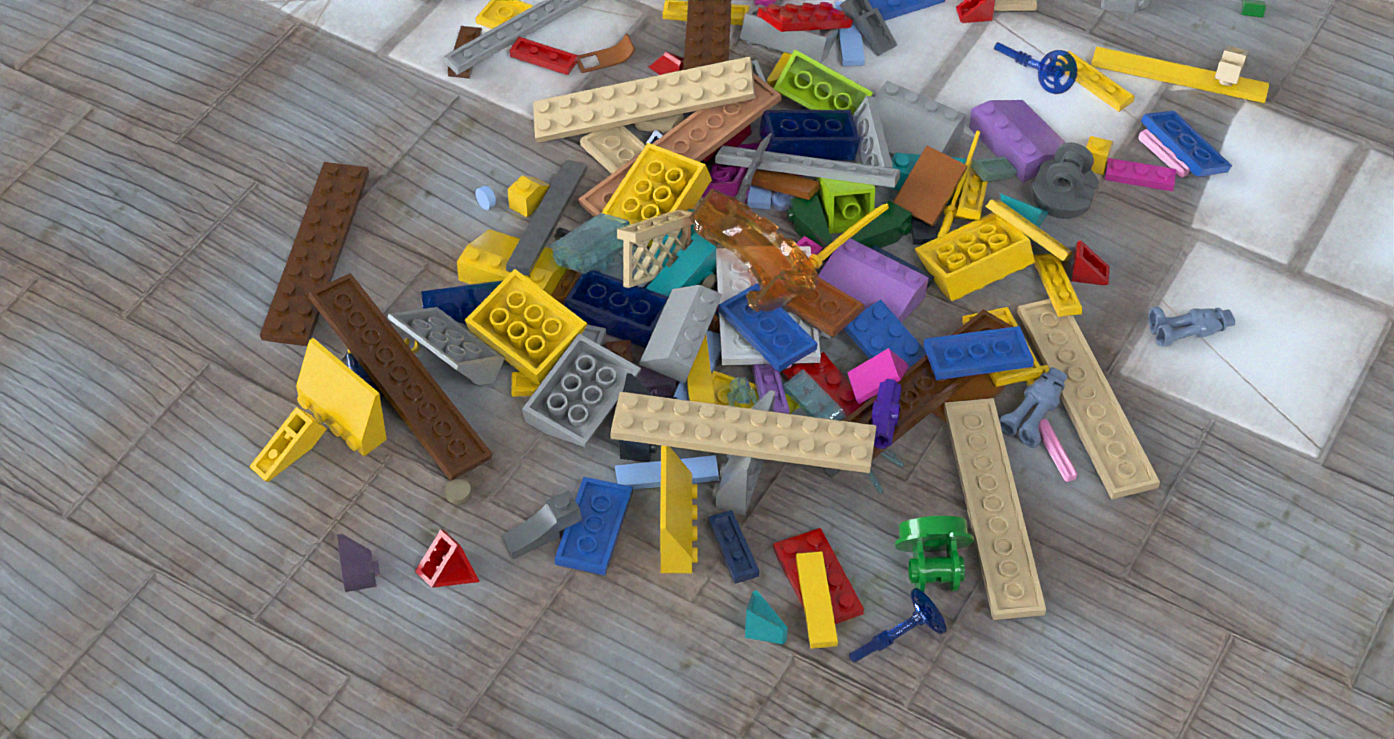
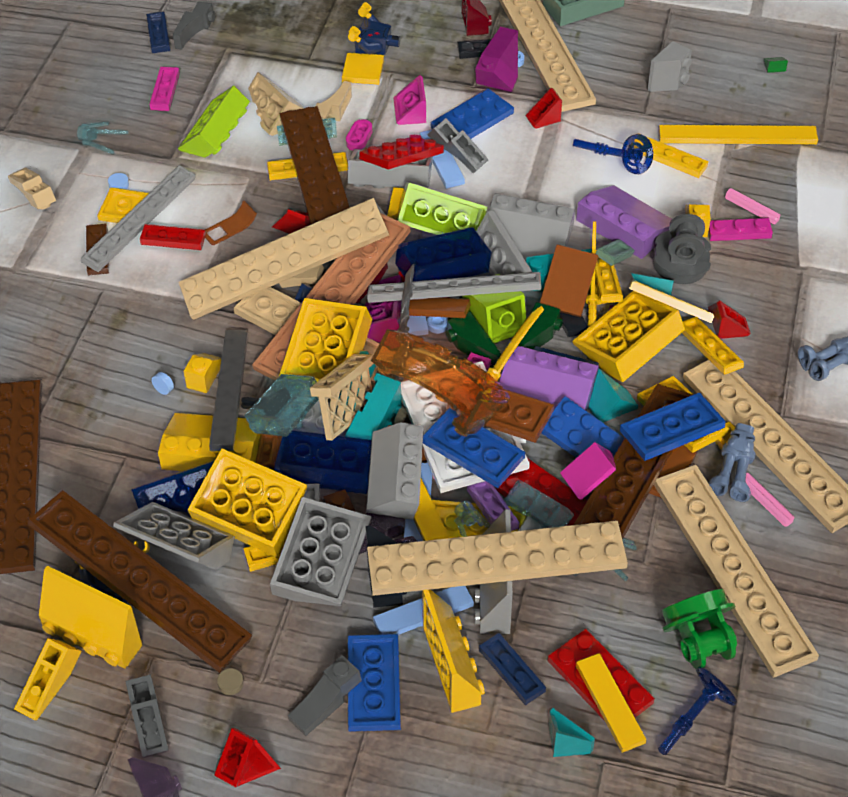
camera: 15 degrees left, 0 degrees up
dark purple piece [871,379,901,449] -> none
blue plate [1141,111,1232,177] -> none
slope [1215,45,1250,86] -> none
none -> dark grey slope [125,674,169,758]
none -> teal slope [588,368,639,423]

